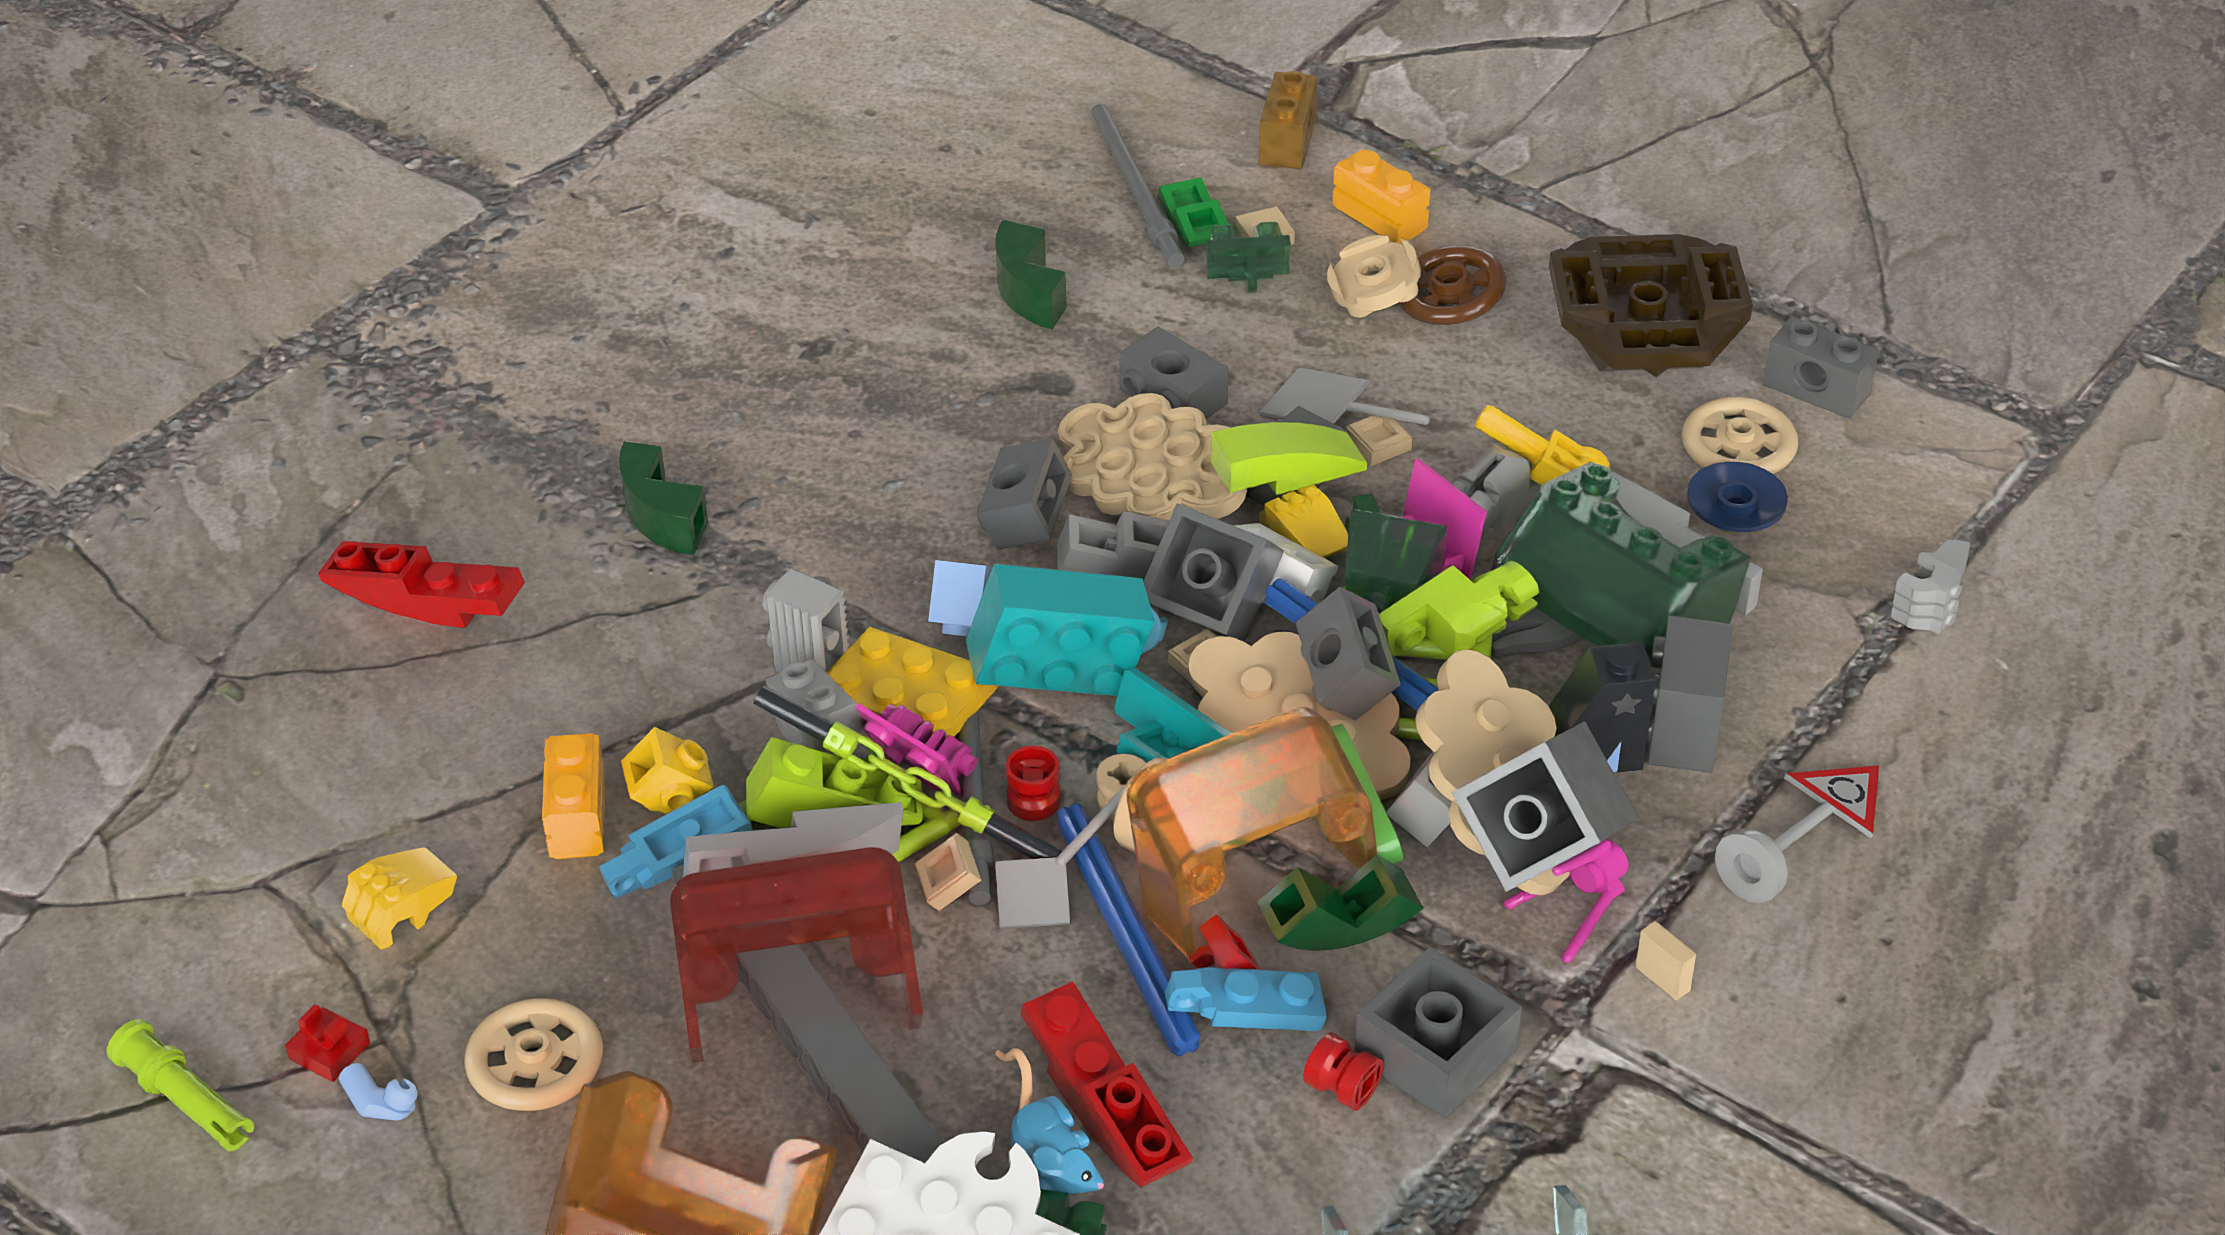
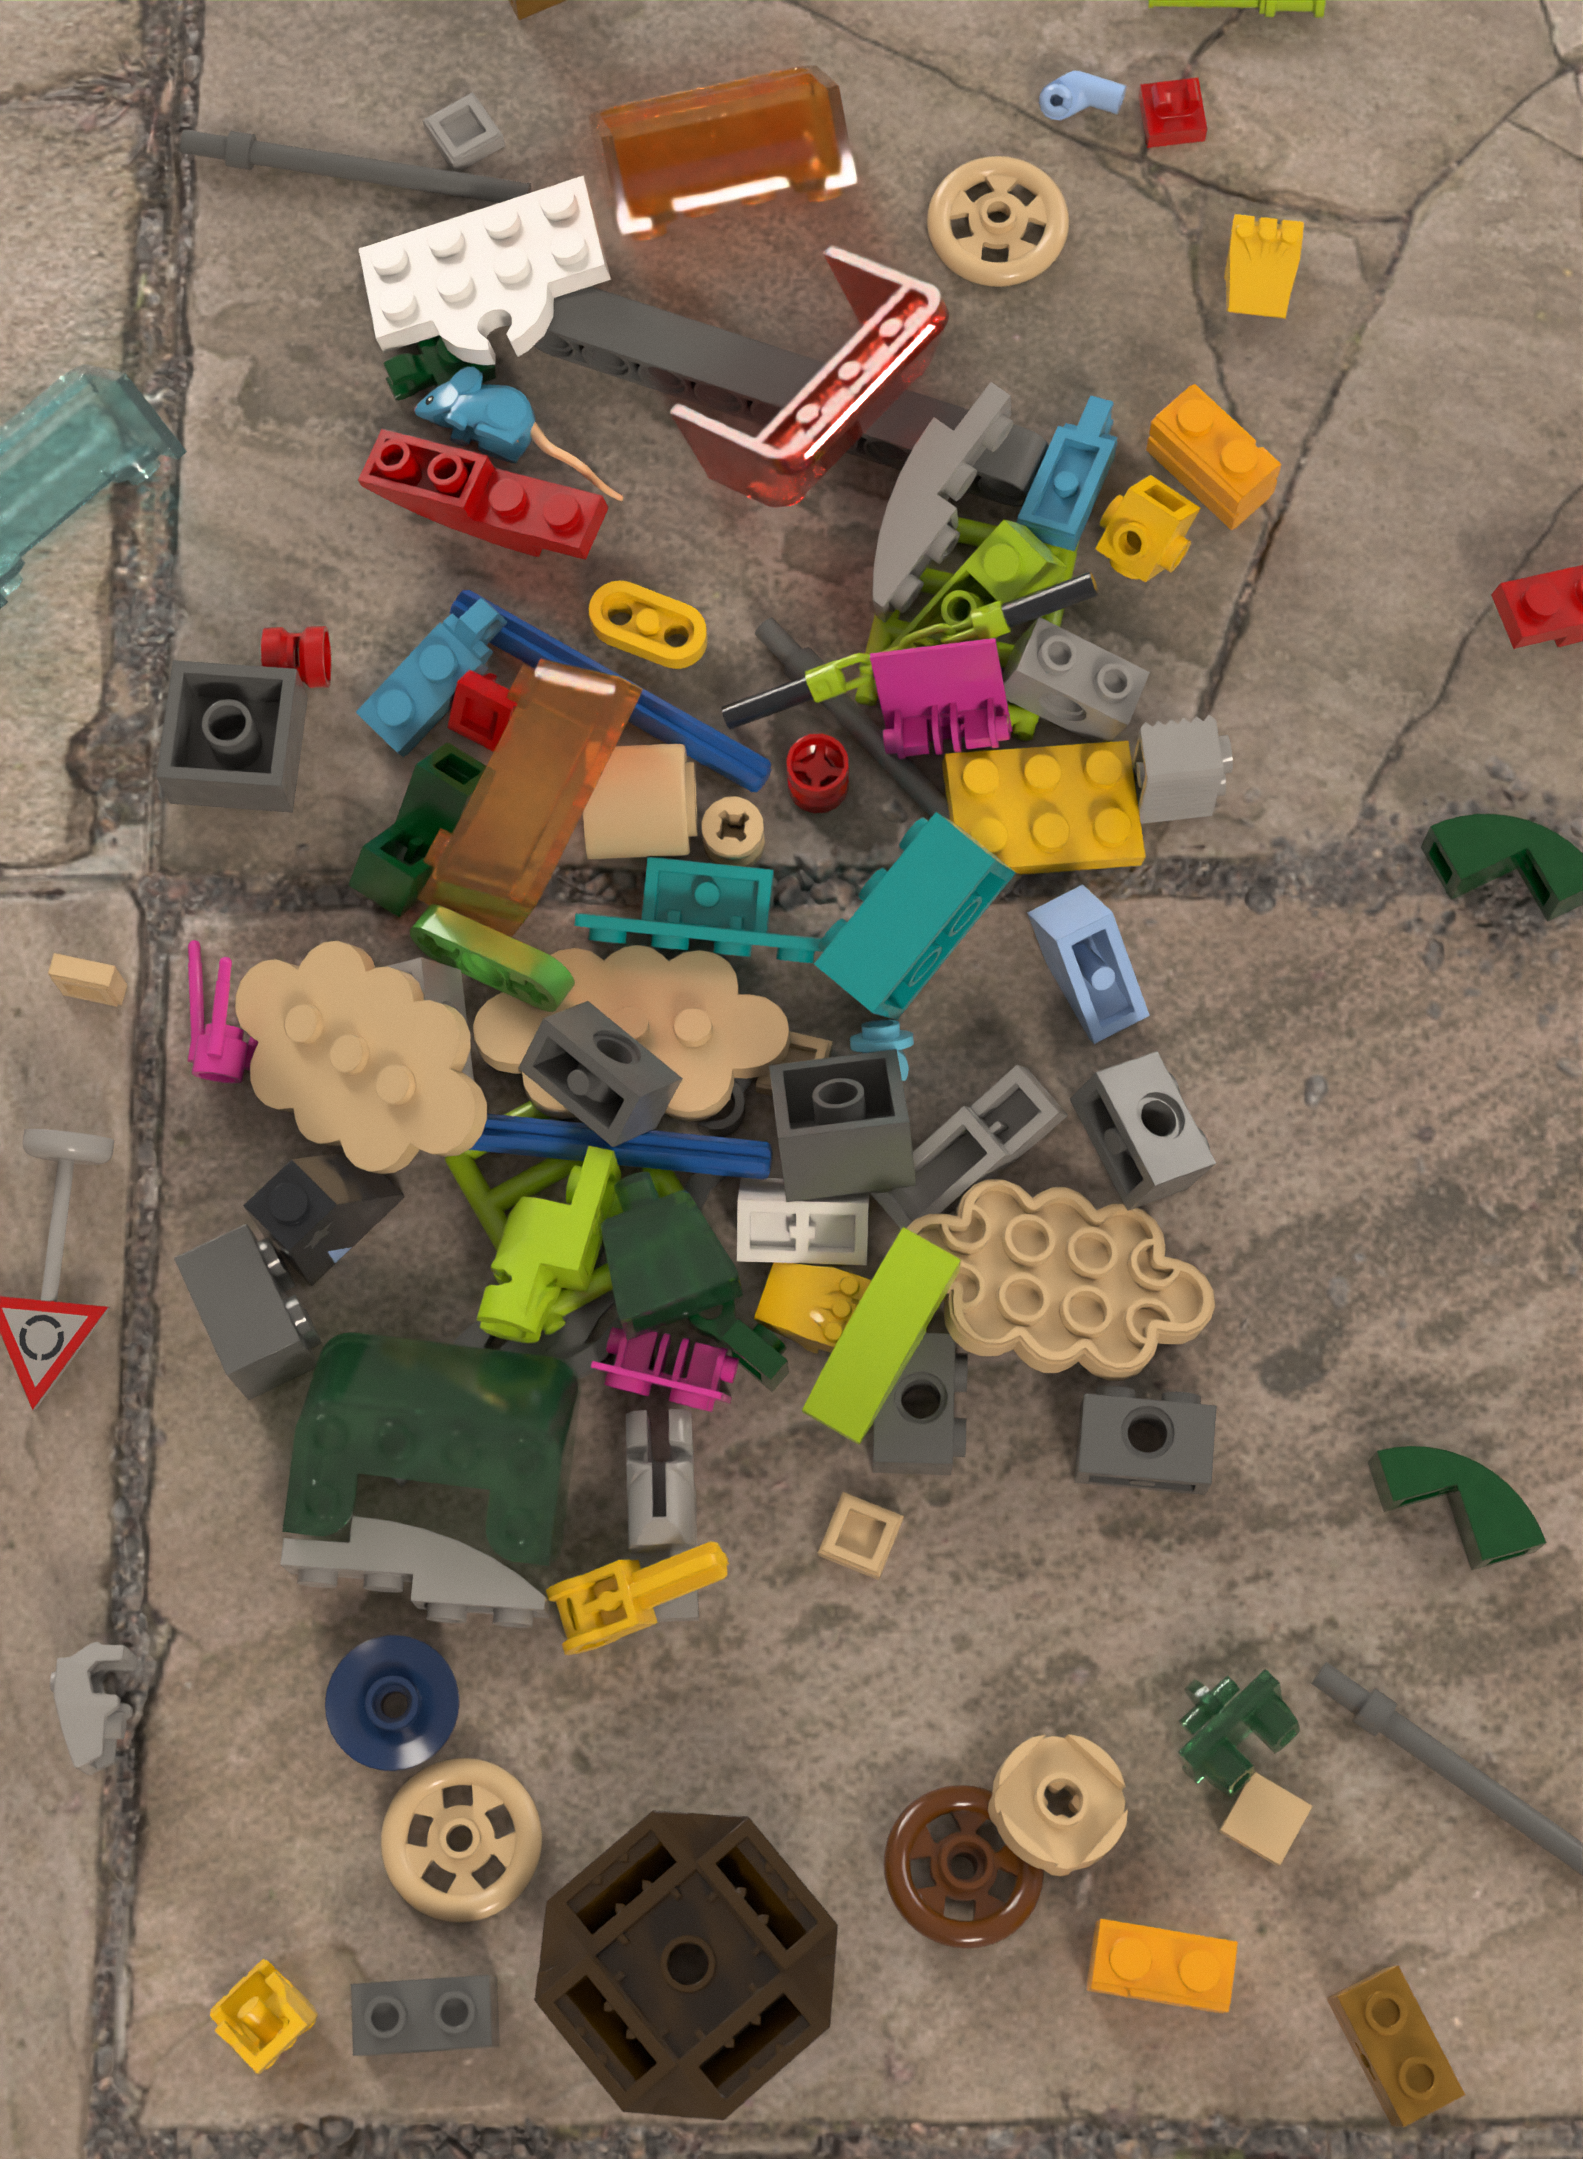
camera: 145 degrees right, 30 degrees up
tan tile [915,833,981,911] -> none
light grey piece [995,786,1126,929] -> none
green slope [1158,177,1232,247] -> none
light grey piece [1259,367,1430,425] -> none
dark grey slope [1452,721,1638,892] -> none
none -> yellow hand [210,1959,318,2075]
none -> yellow plate [589,581,708,669]

